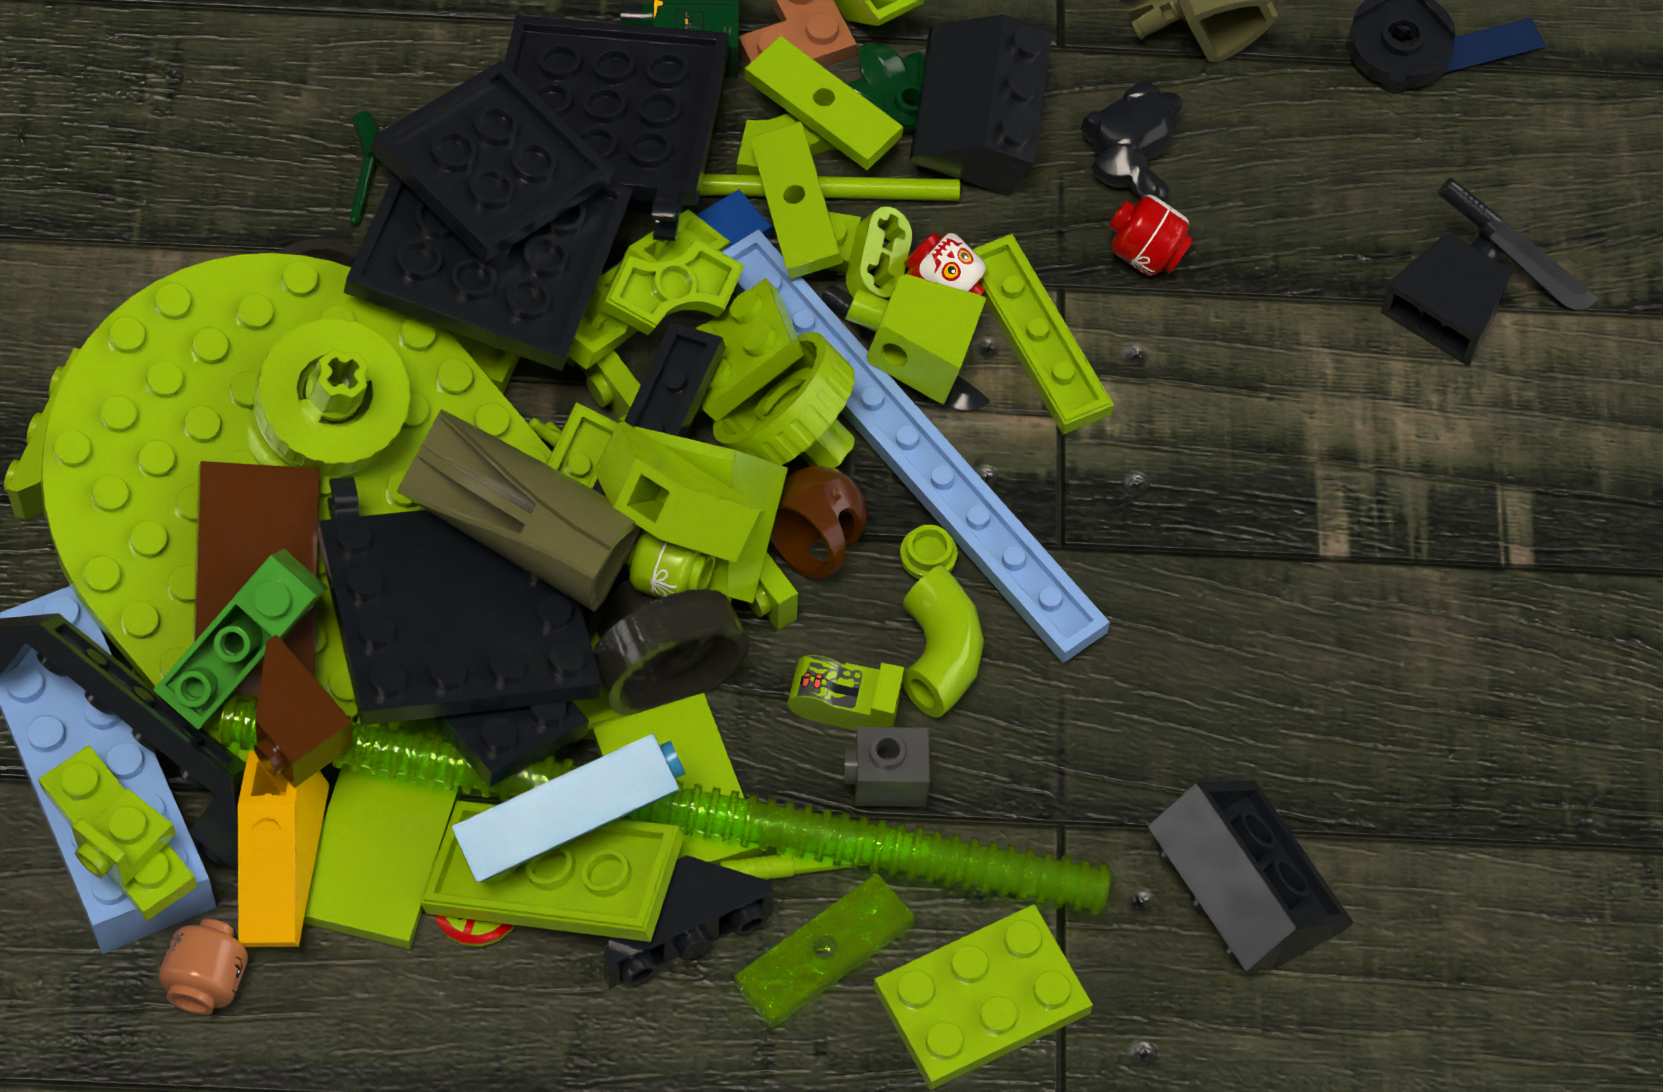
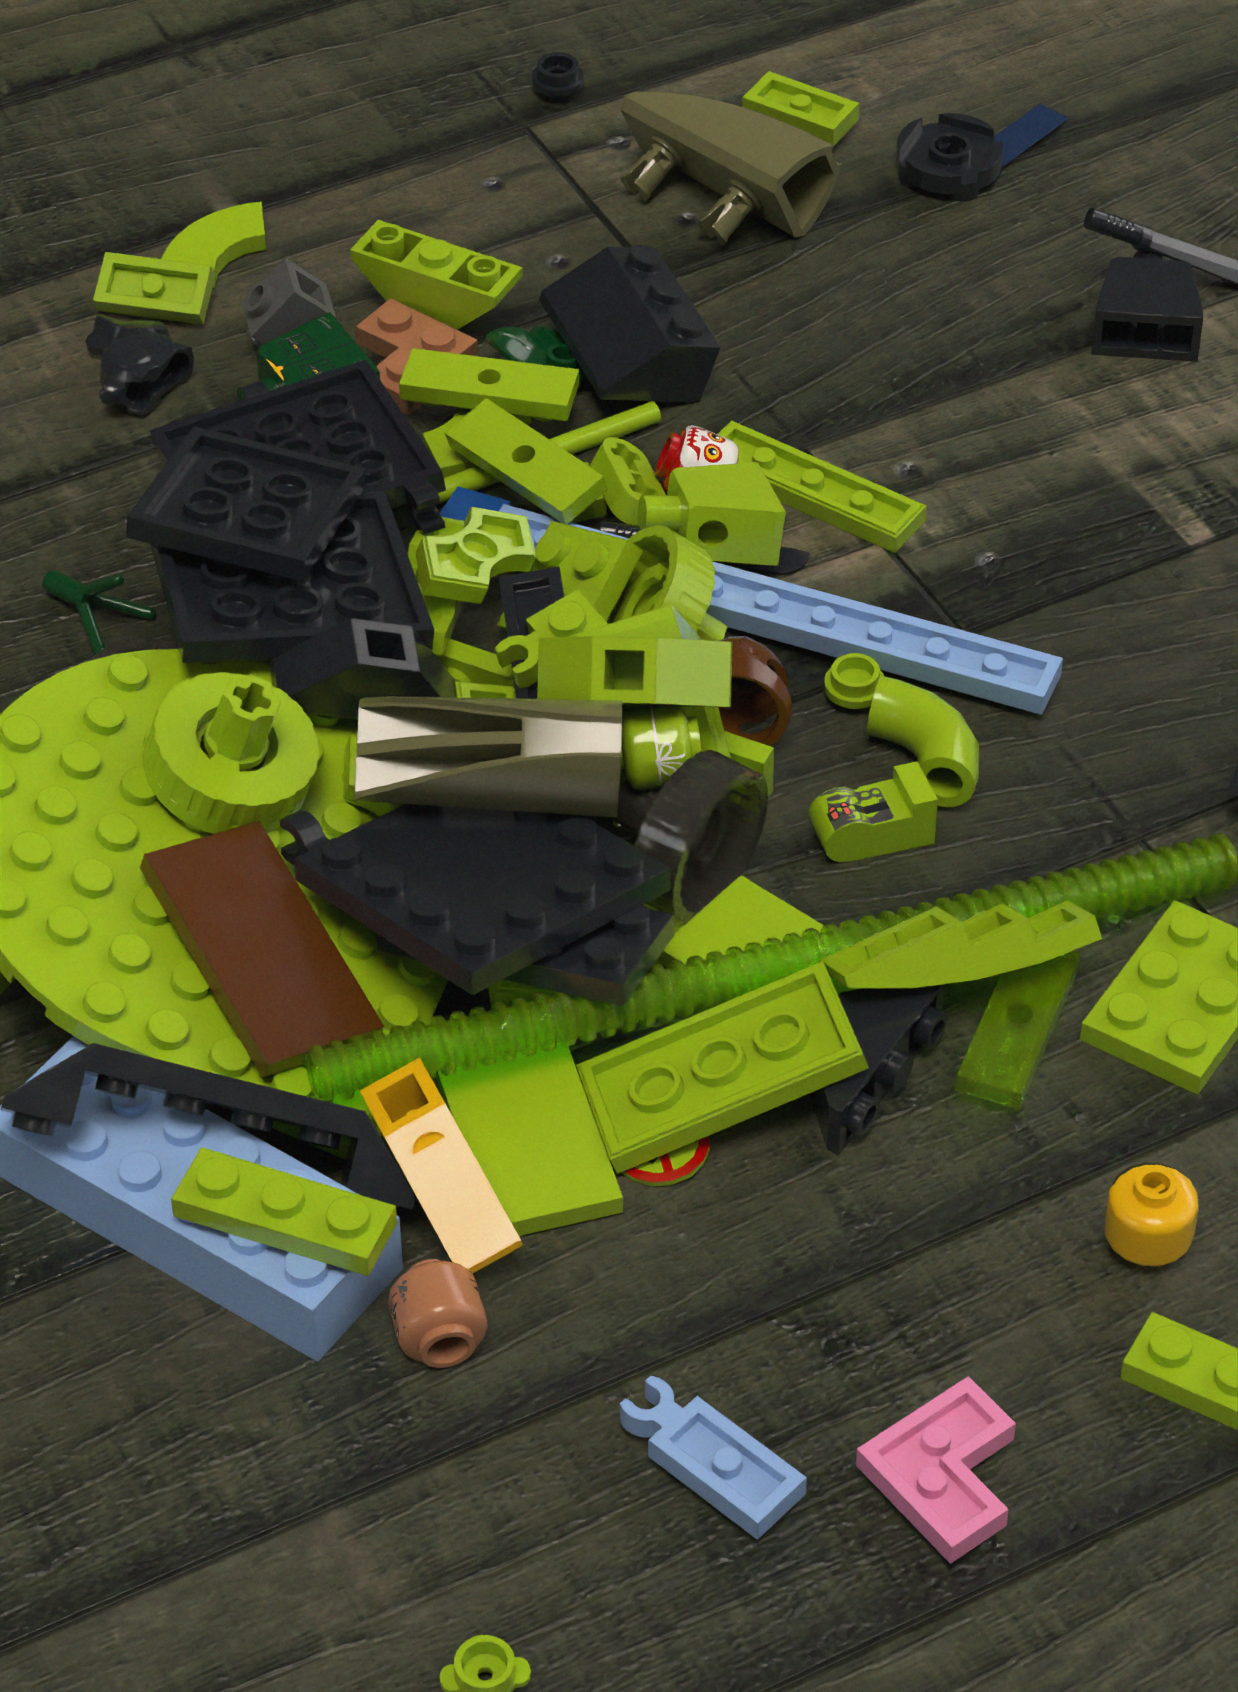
camera: 25 degrees left, 15 degrees down
lime bracket [71,788,176,887] -> none
bright green slope [153,549,329,730] -> none
reddish brown slope [254,634,353,788] -> none
brick [451,733,686,883] -> none
dark grey brick [843,727,930,807] -> none
black animal [1080,80,1183,201] -> none
red head [1108,194,1193,276] -> none
none -> black slope [269,618,457,719]
none -> lime plate [495,589,608,688]
none -> lime slope [820,900,1102,988]

